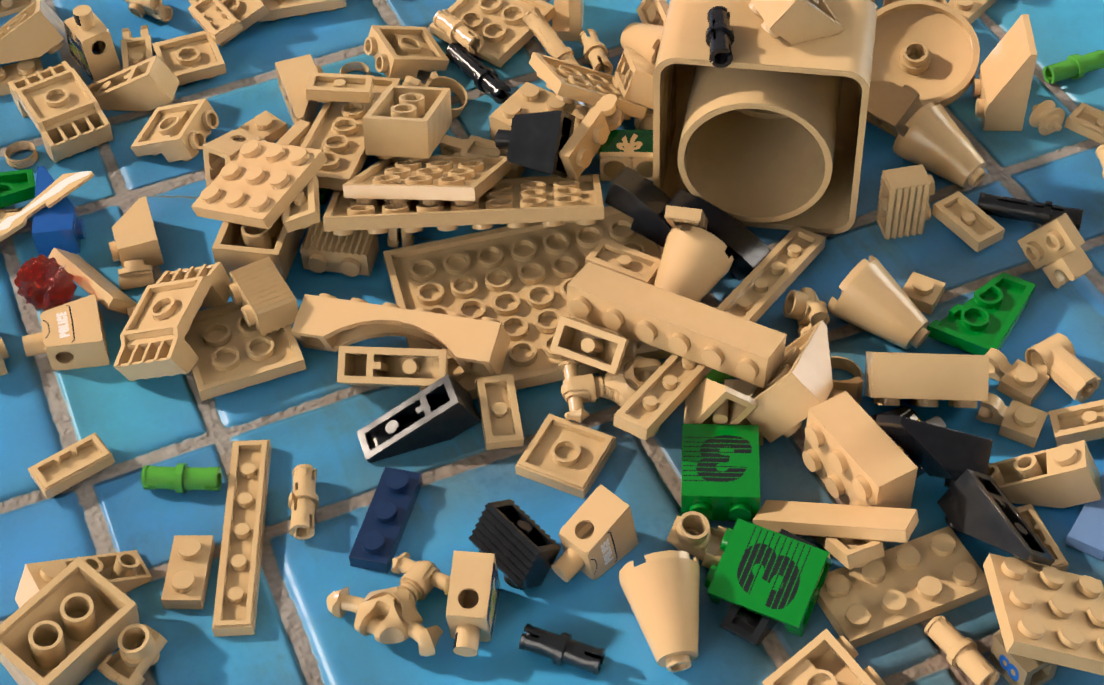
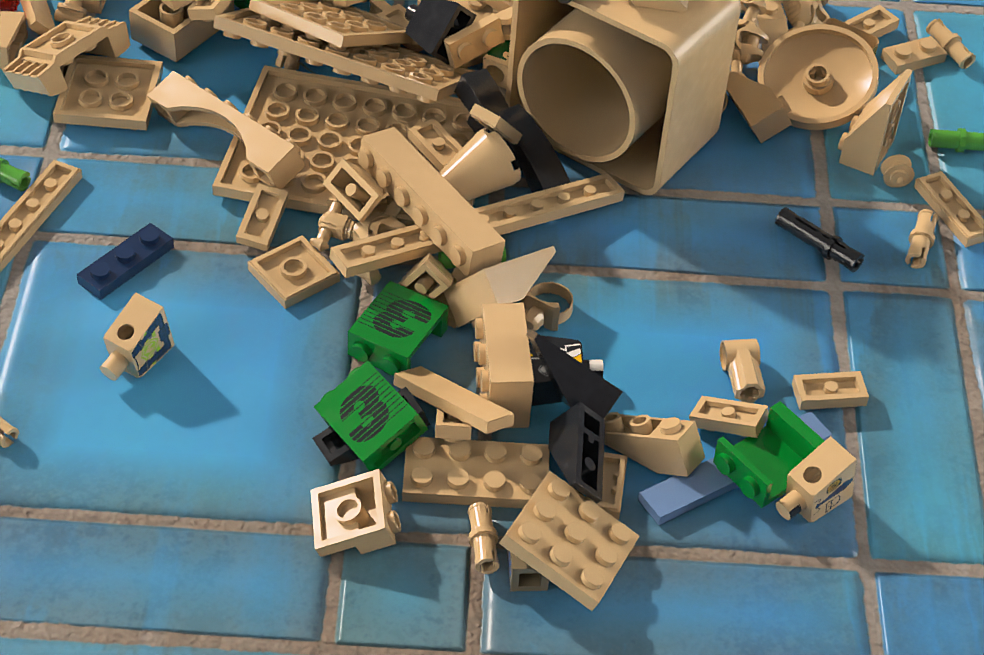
camera: 20 degrees right, 0 degrees up
tan brick [228,256,299,336] -> none
tan pin [288,464,319,540] -> none
tan brick [300,221,379,277] -> none
tan piece [326,552,450,657] -> none
tan slope [337,346,448,387] -> none
black slope [357,374,481,463] -> none
black brick [468,499,561,590] -> none
black pin [519,623,606,675] -> none
tan torso [551,484,639,582] -> none
tan cone [619,550,700,672] -> none
tan plate [666,511,727,569] -> none
tan plate [783,287,830,337] -> none
tan cone [827,255,930,350] -> none
tan brick [864,352,989,408] -> none
tan brick [876,164,935,240] -> none
tan cone [893,101,987,188] -> none
tan plate [903,272,946,315] -> none
green wing [927,272,1036,355] -> none
tan plate [932,191,1005,252] -> none
tan plate [976,393,1048,448] -> none
tan plate [985,348,1050,406] -> none
tan plate [1017,213,1093,289] -> none

